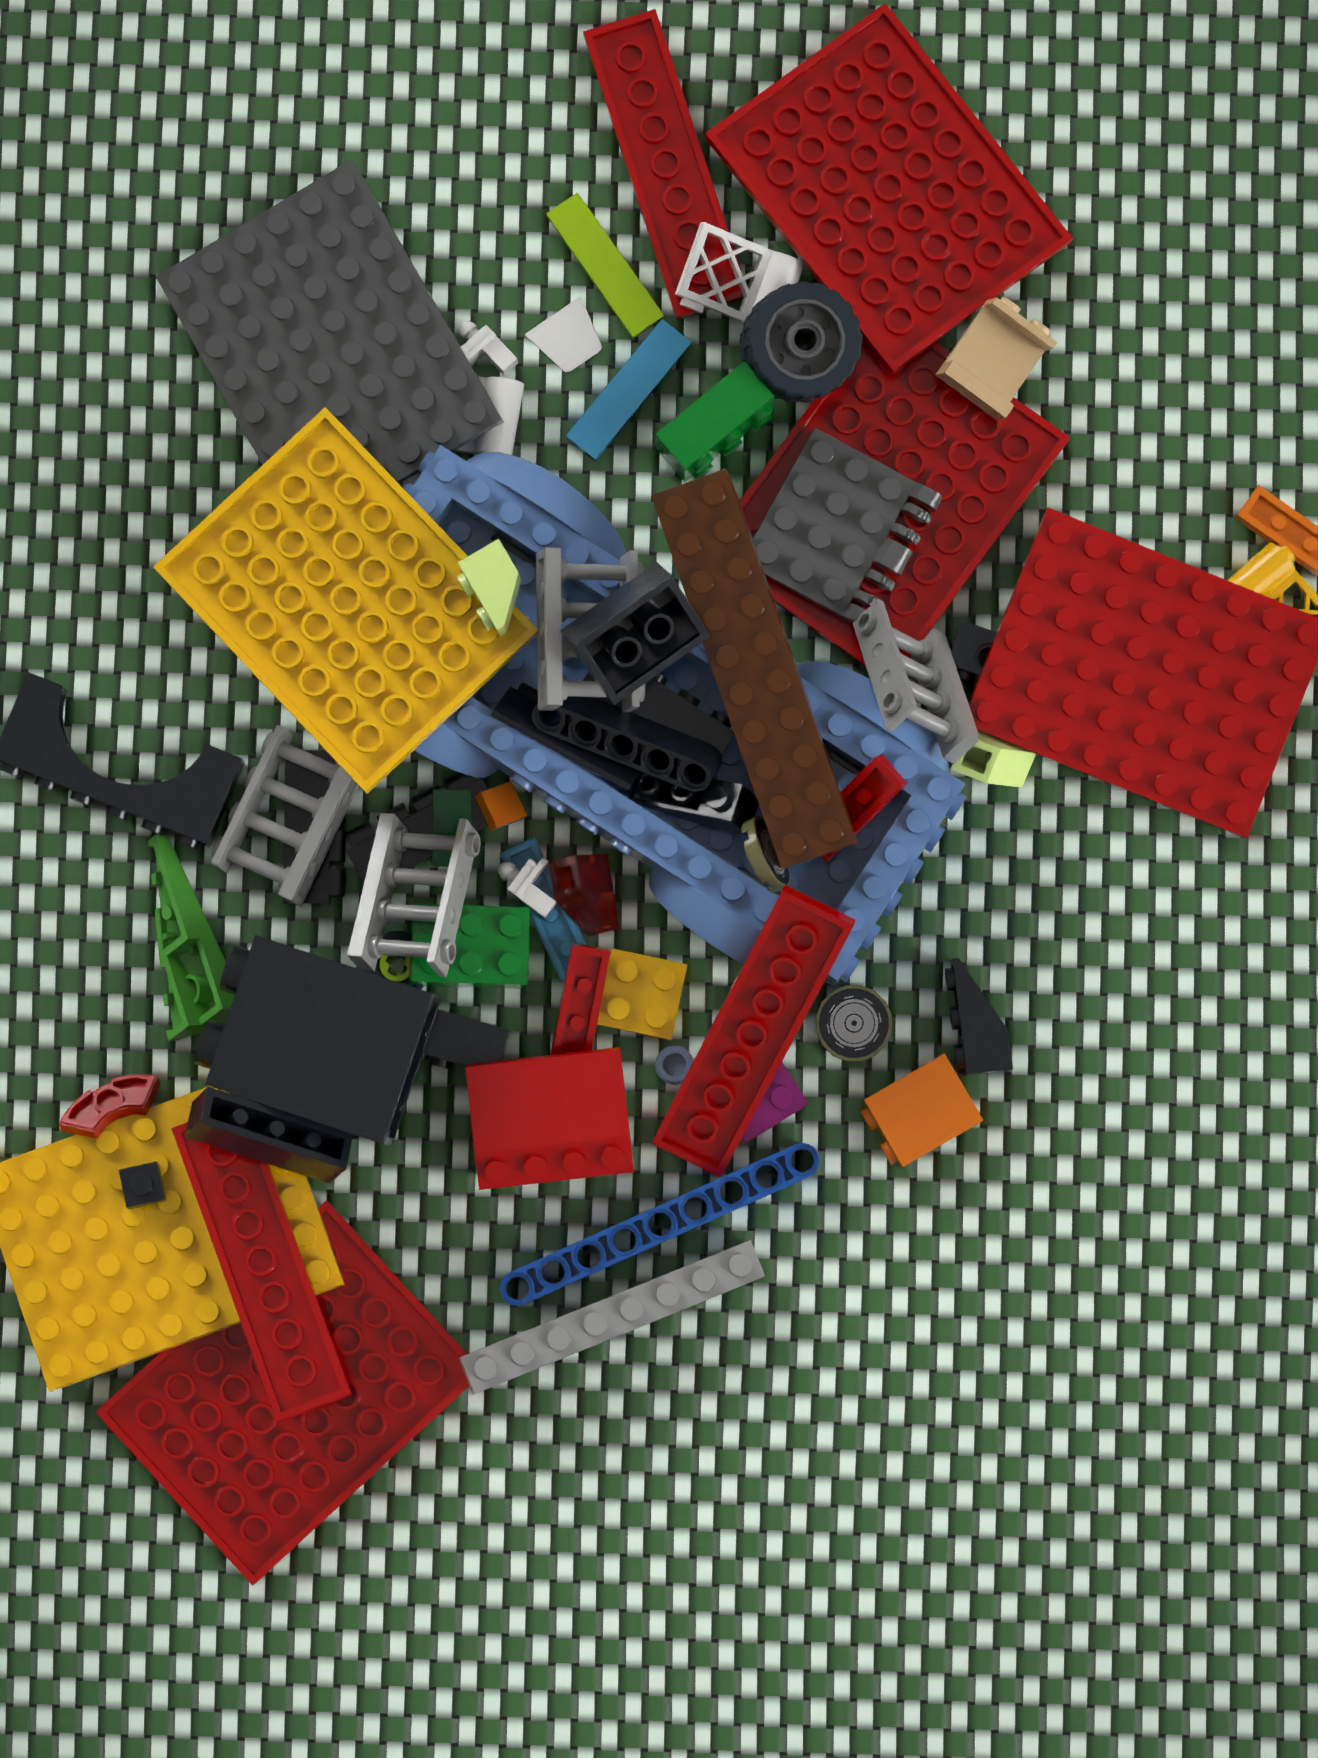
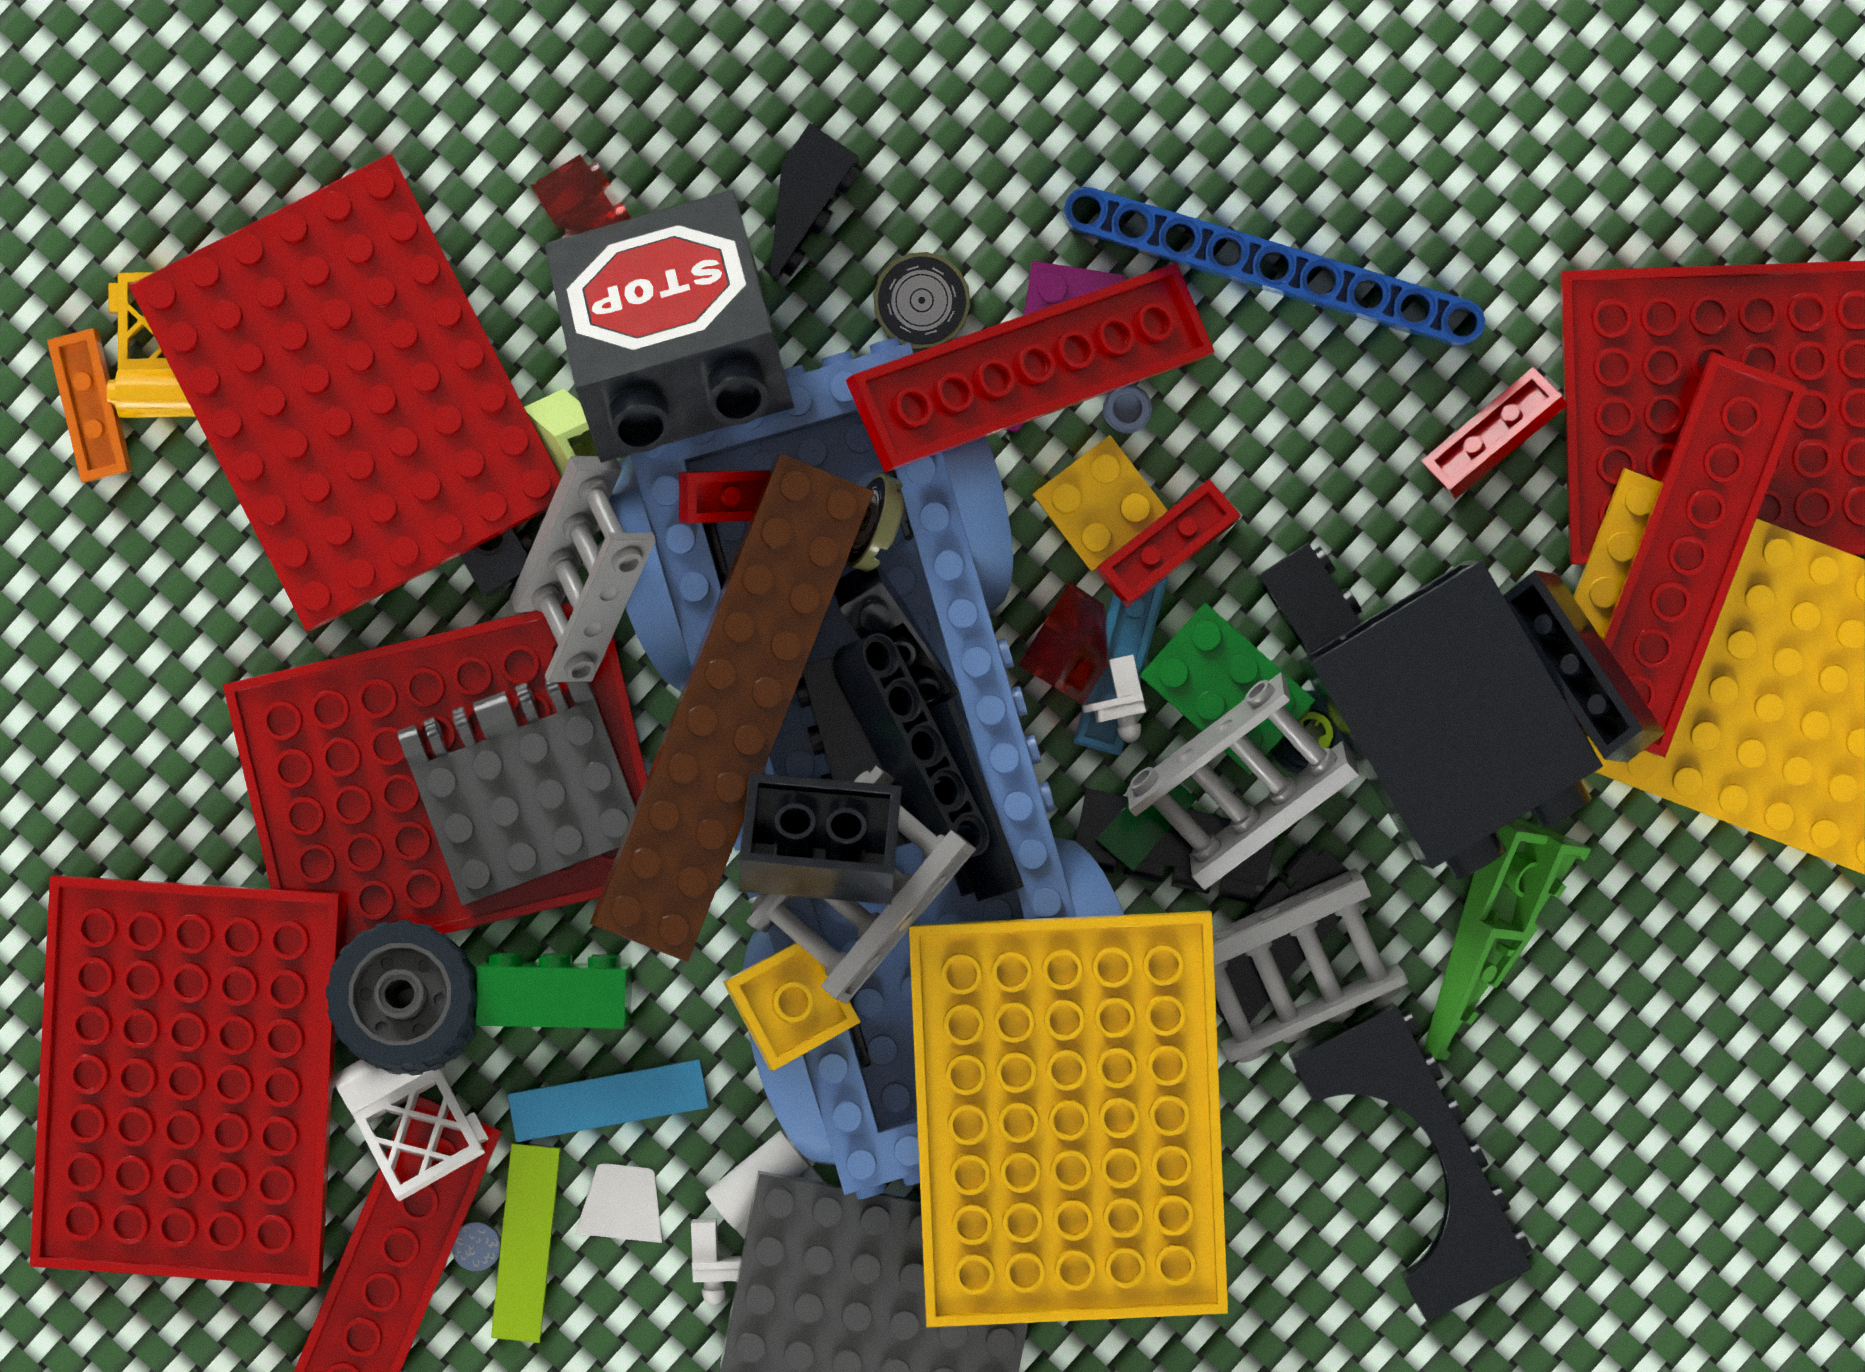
camera: 140 degrees left, 5 degrees up
red tile [59,1074,161,1139] -> none
black plate [119,1161,167,1209] -> none
yellowish green slope [457,539,522,637] -> none
light grey brick [458,1240,765,1395] -> none
red slope [465,1047,634,1190] -> none
orange tile [475,781,527,831] -> none
orange panel [860,1053,984,1168] -> none
tan panel [935,297,1058,420] -> none
none -> sand blue tile [452,1221,501,1271]
none -> clear red slope [531,154,631,235]
none -> black brick [544,189,794,463]
none -> yellow plate [723,942,860,1071]
none -> plate [1421,367,1567,499]

